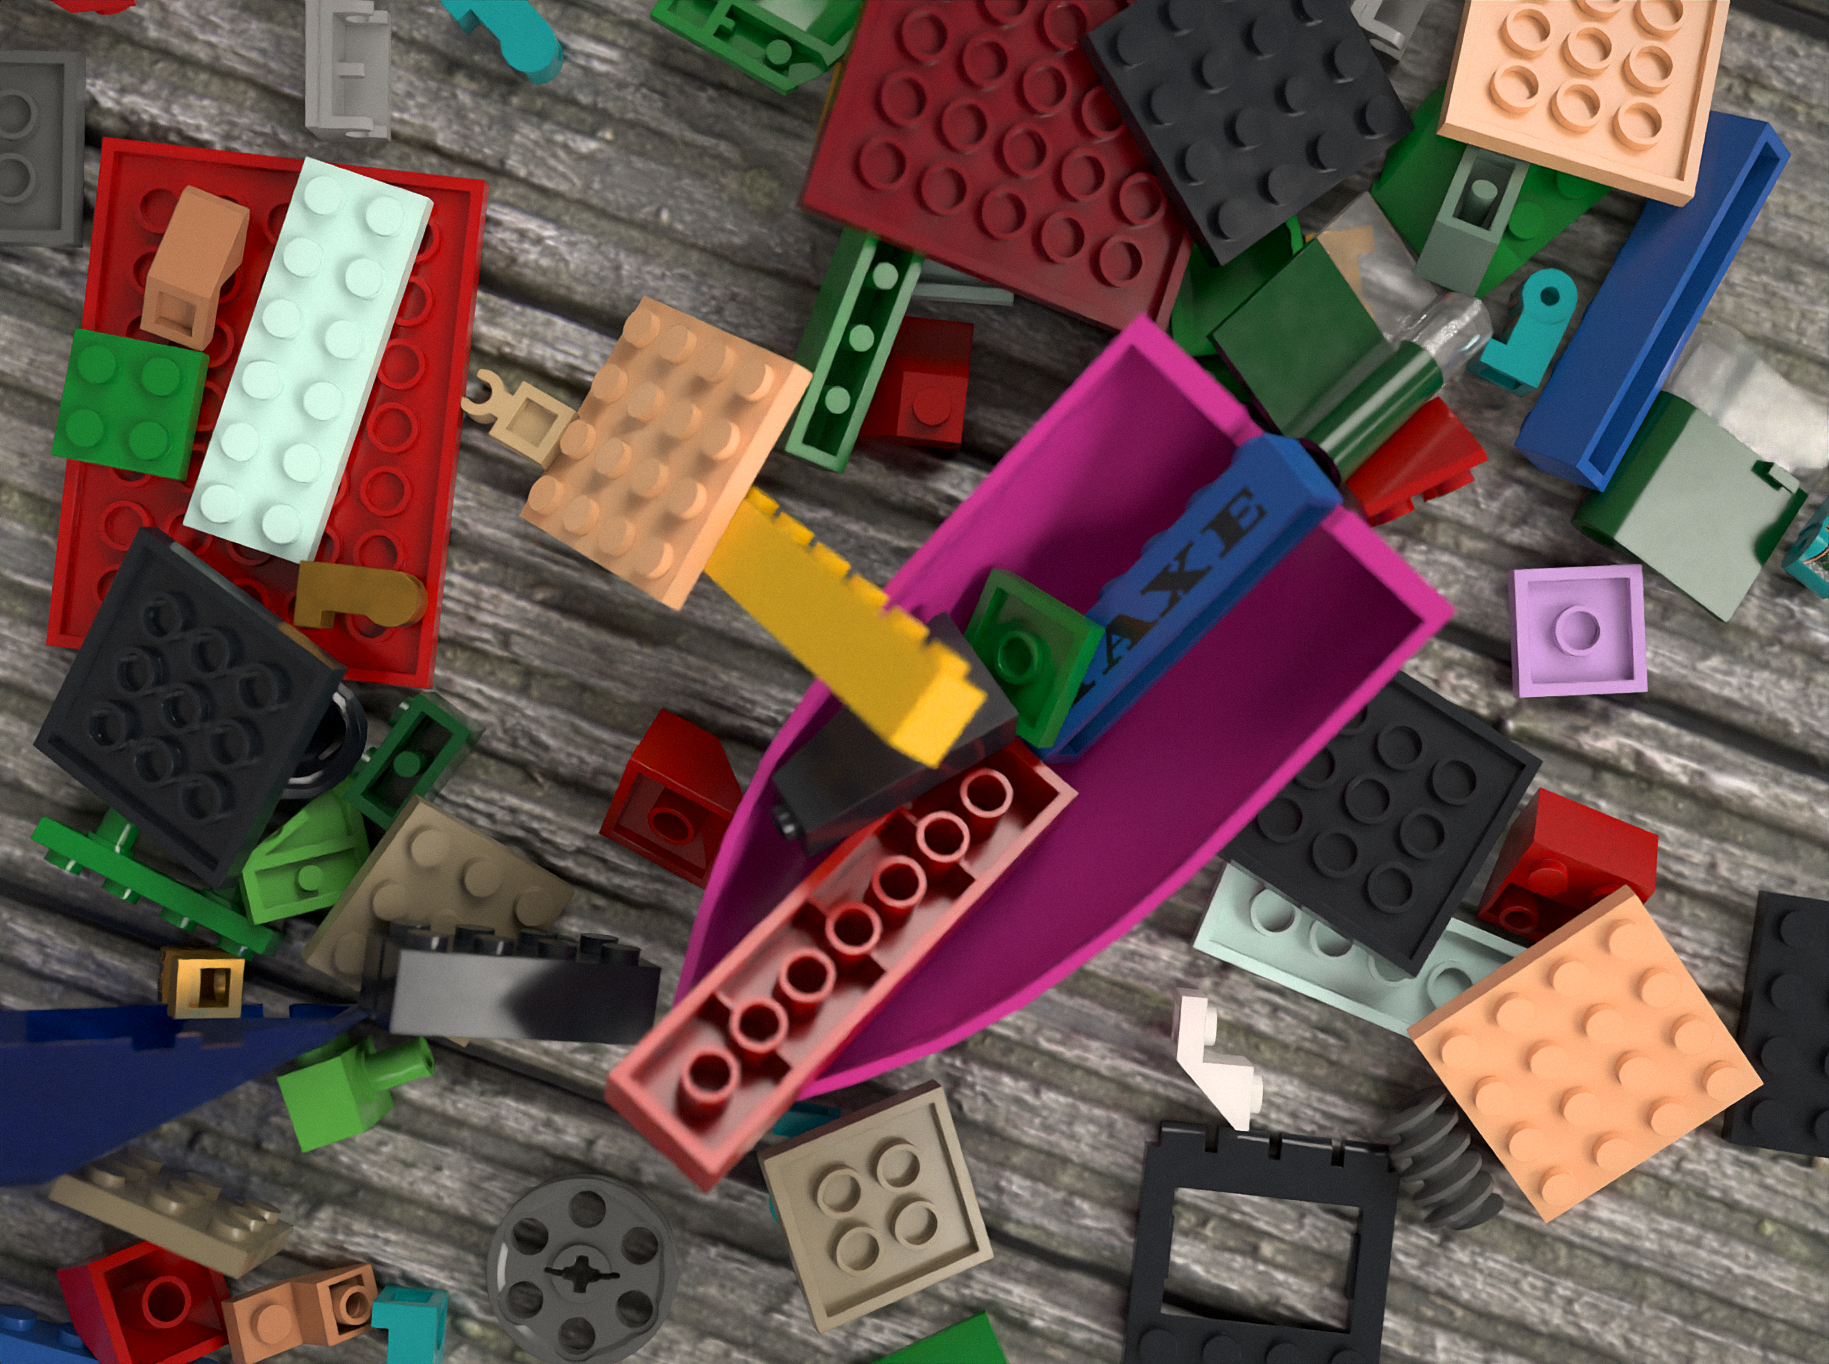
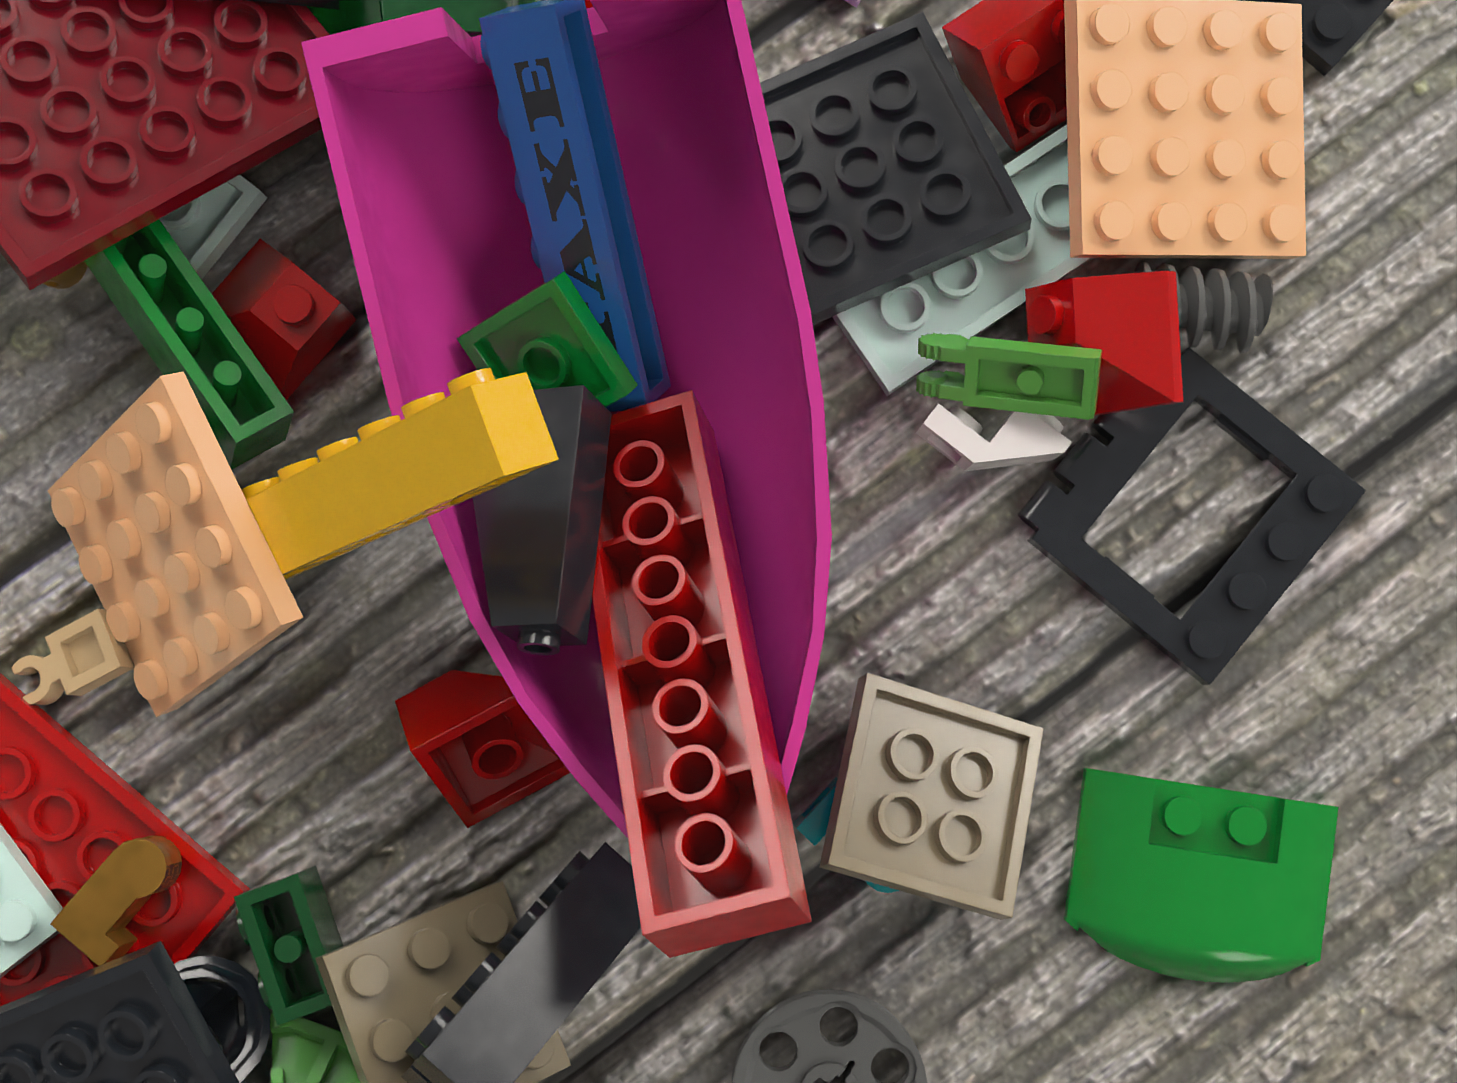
camera: 60 degrees left, 5 degrees down
none -> bright green hinge [916,333,1102,420]
none -> red slope [1025,270,1183,416]

